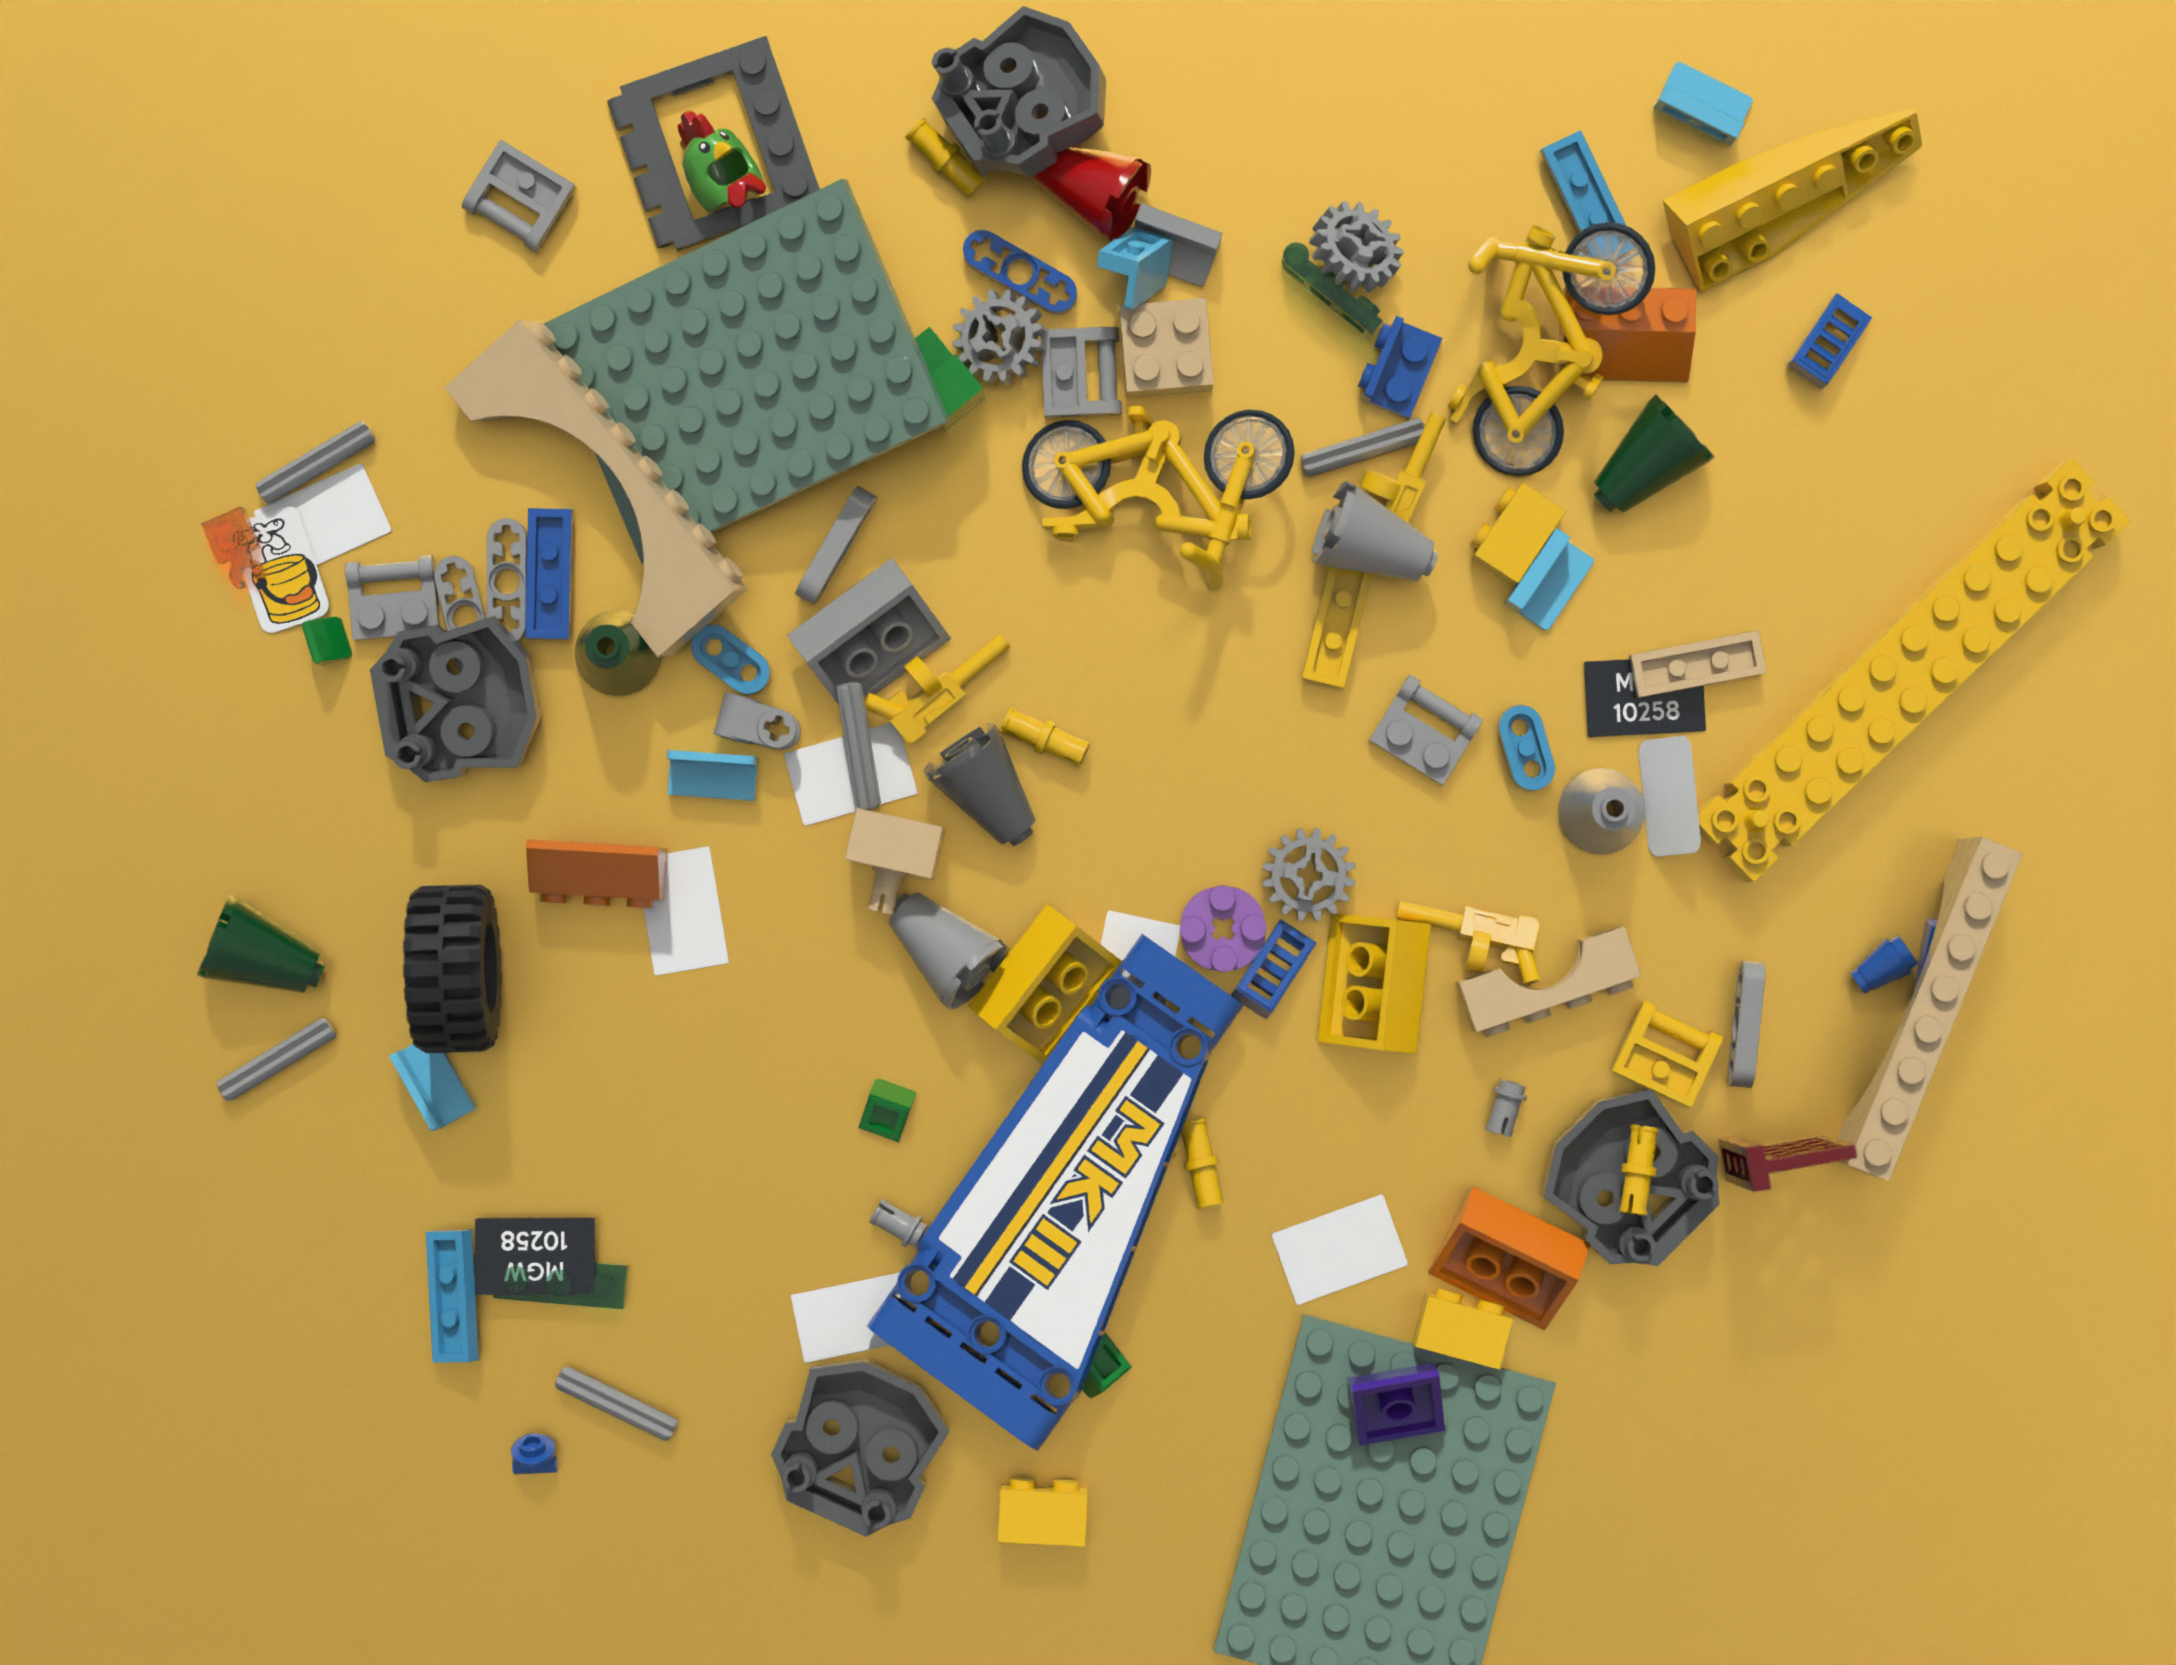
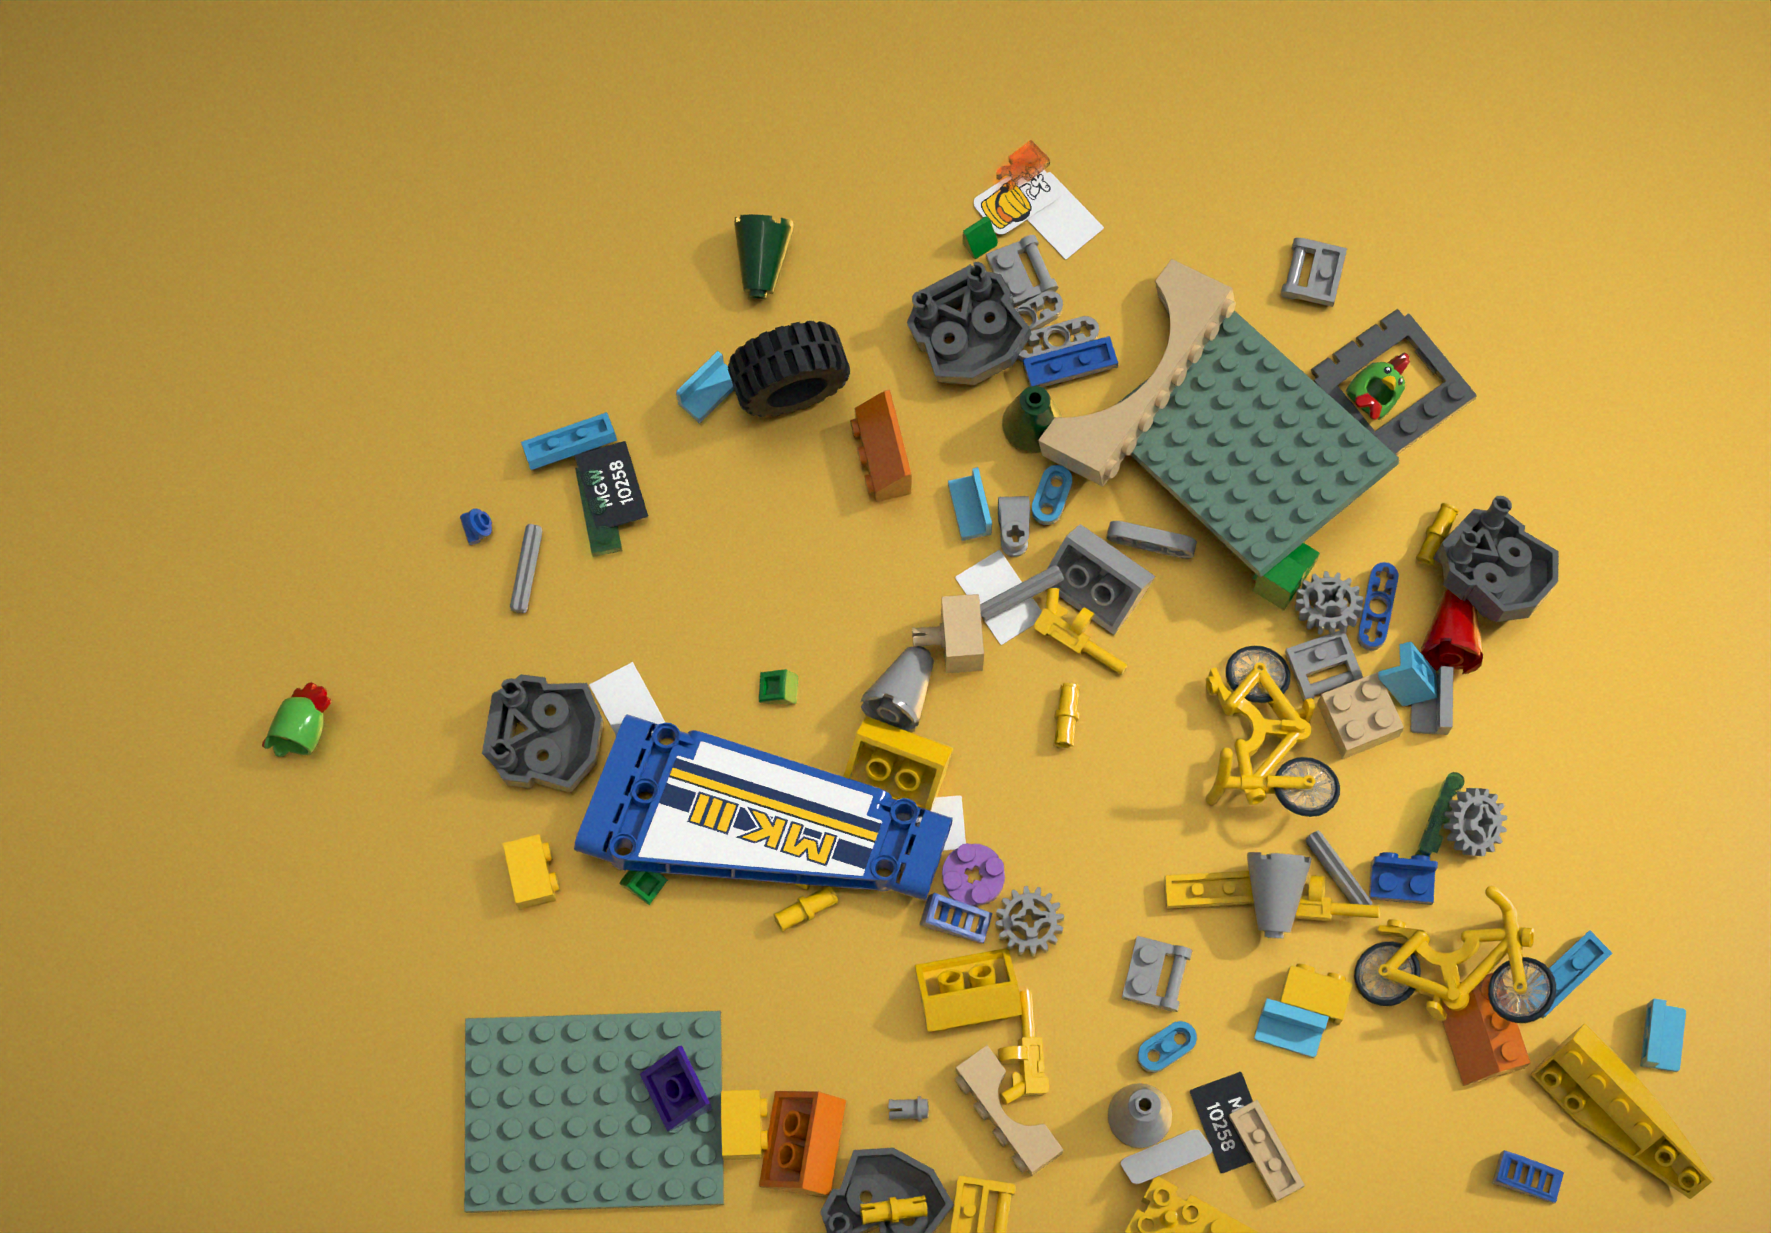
camera: 75 degrees right, 15 degrees down
light grey axle [216,1018,336,1101] -> none
light grey axle [256,421,375,503] -> none
white sticker [643,846,729,976] -> none
light grey pin [869,1199,928,1248] -> none
dark grey cone [923,722,1036,846] -> none
white sticker [1272,1194,1408,1305] -> none
dark green cone [1593,394,1715,513] -> none

